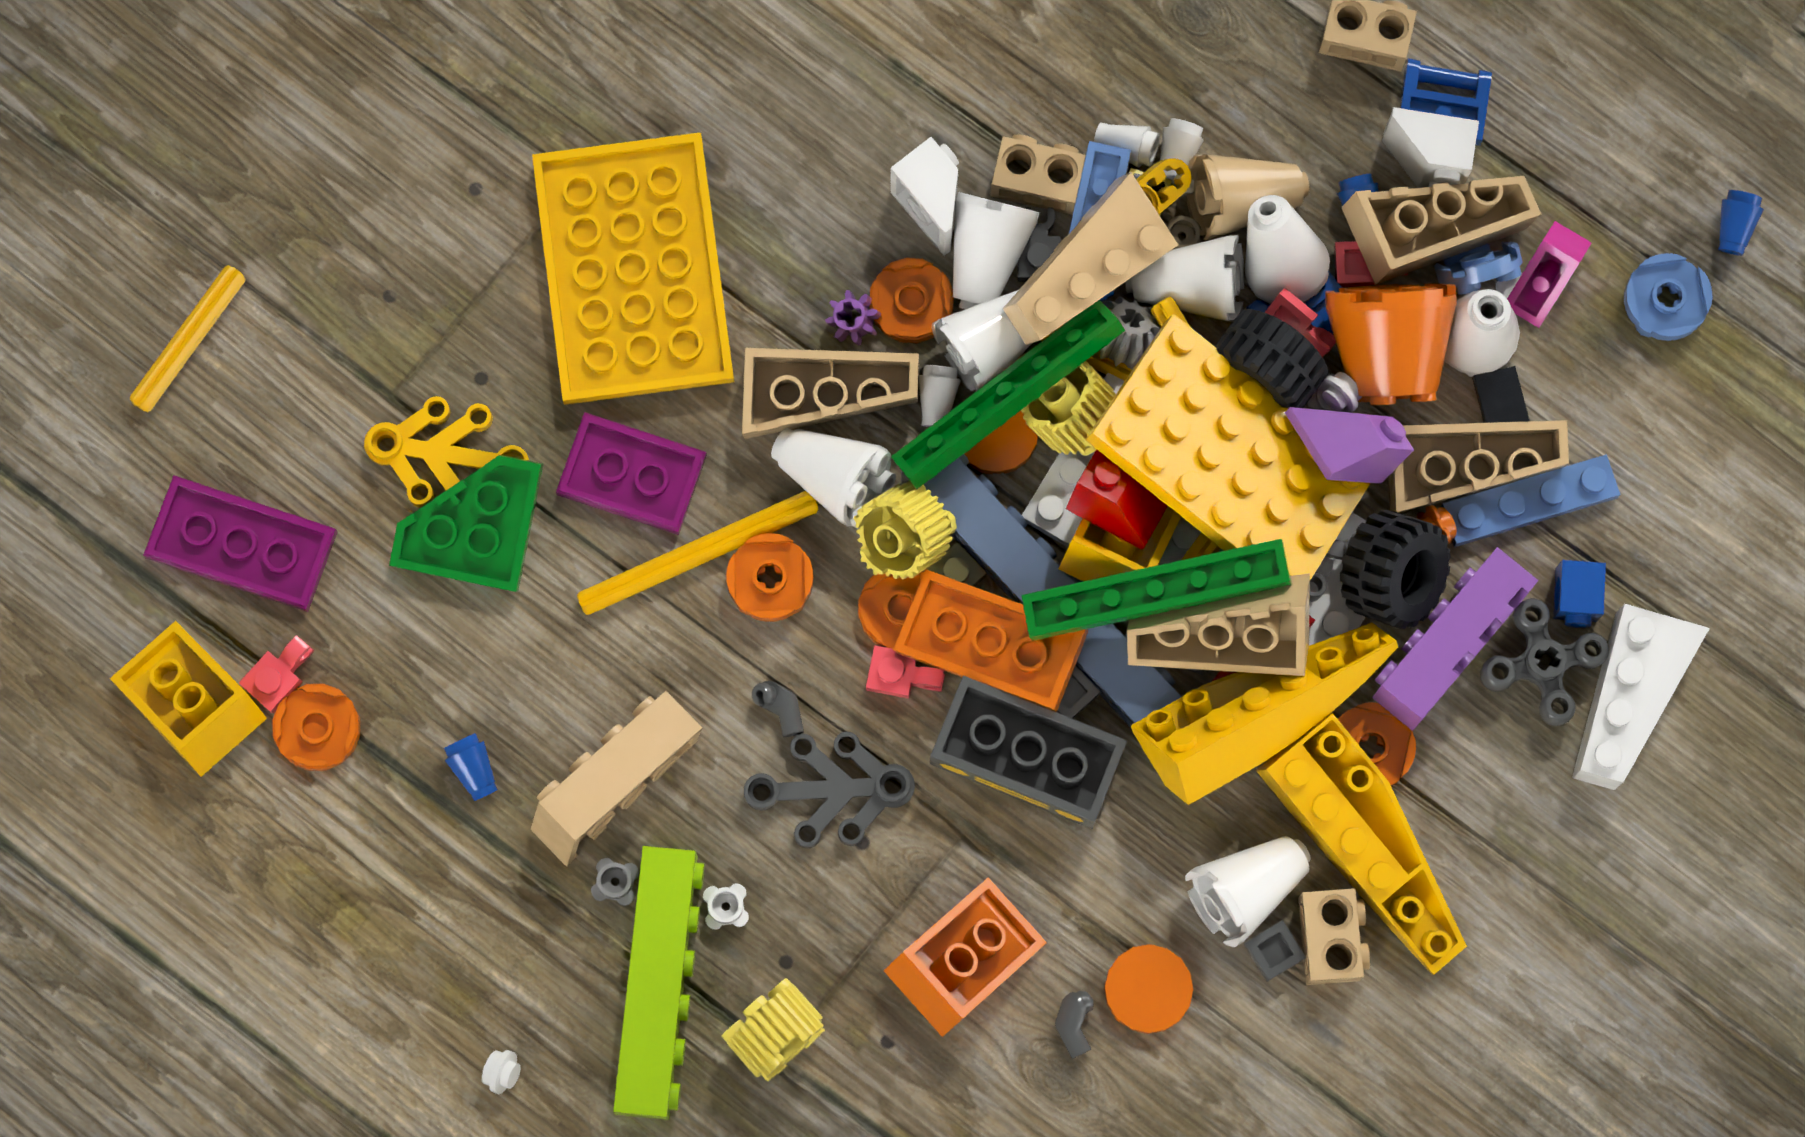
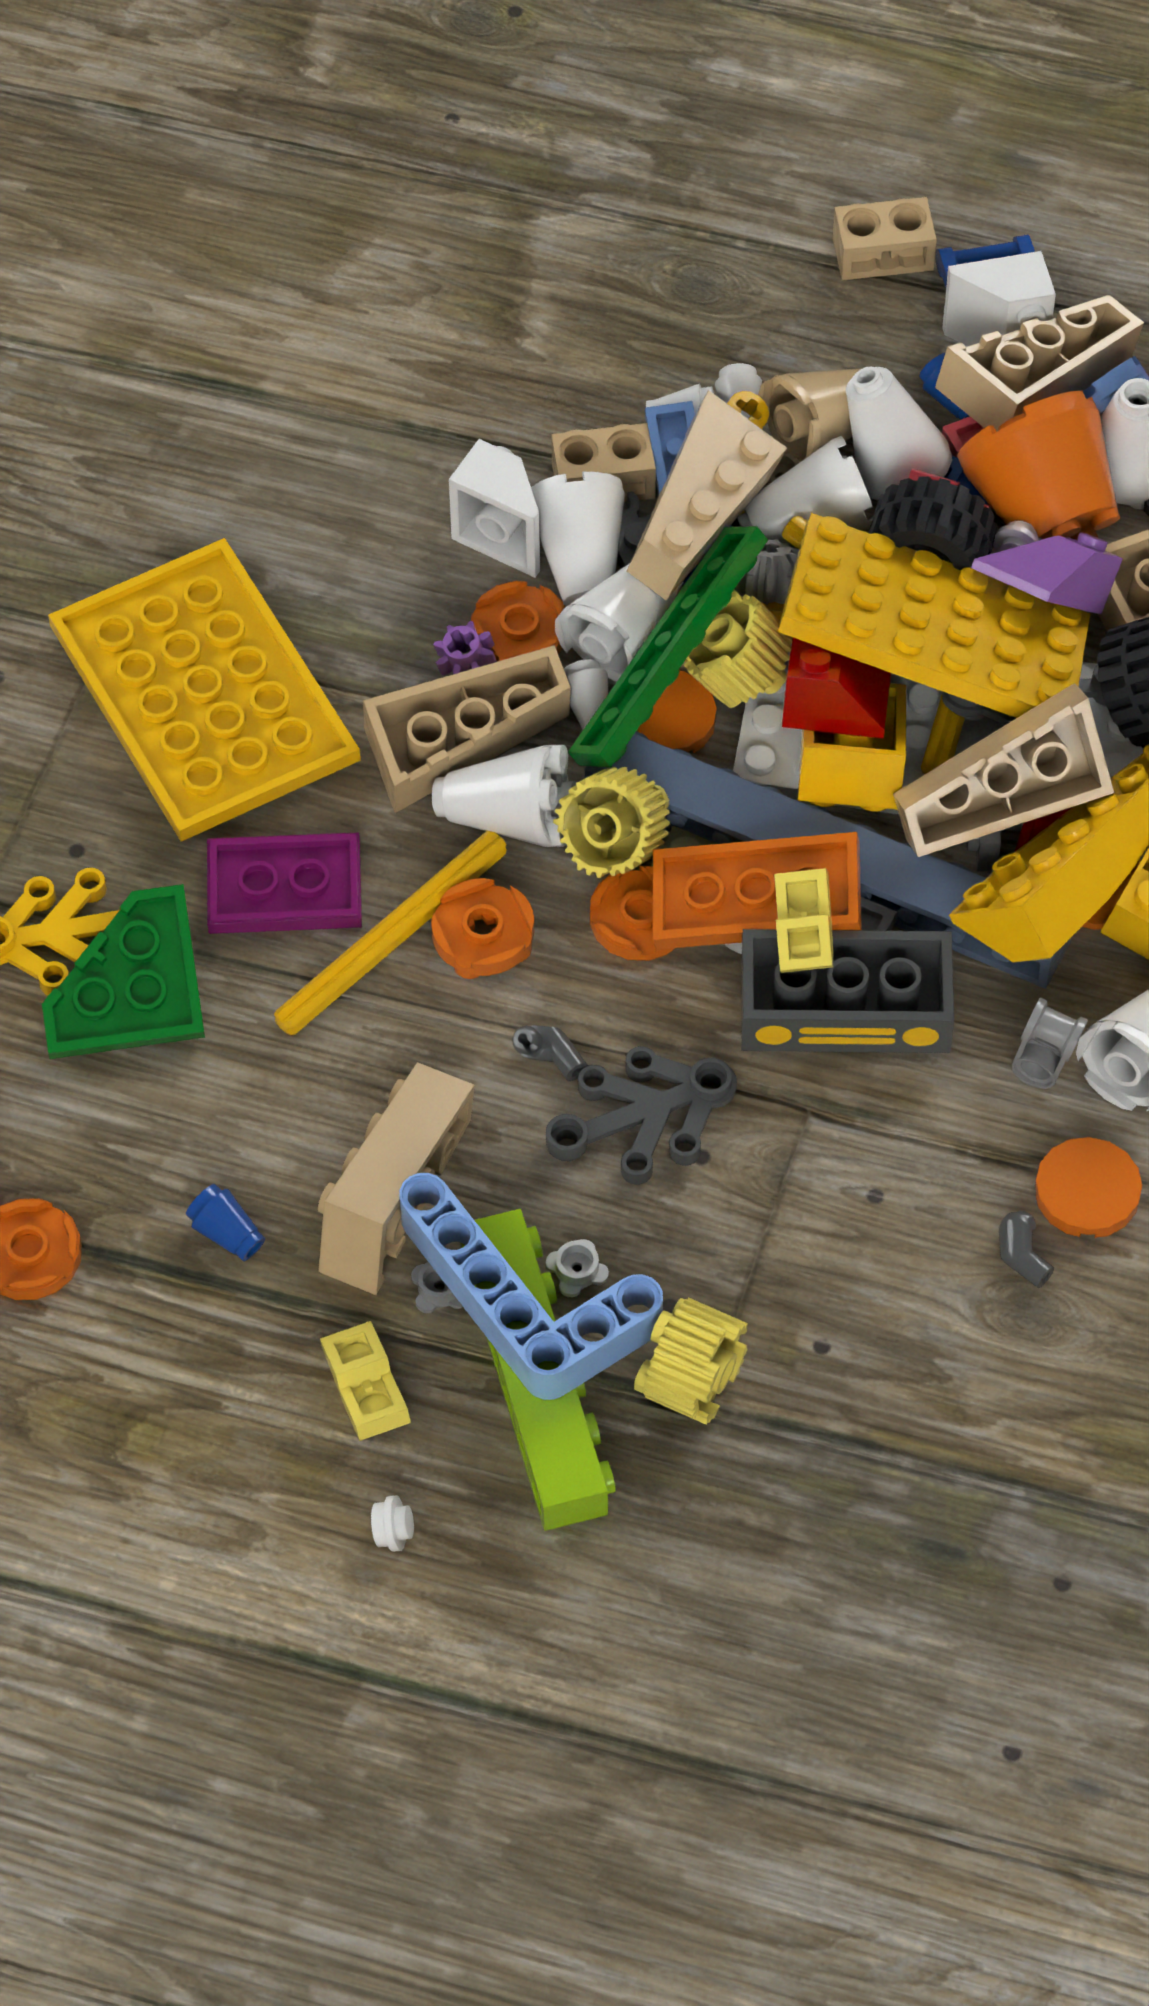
camera: 20 degrees left, 20 degrees down
coral plate [866,645,945,699] -> none
orange slope [884,877,1047,1037] -> none
green plate [1021,538,1292,641] -> none
none -> light yellow slope [320,1321,411,1441]
none -> light blue beam [399,1173,663,1400]
none -> light yellow slope [774,868,833,973]
none -> light grey piece [1012,997,1088,1089]

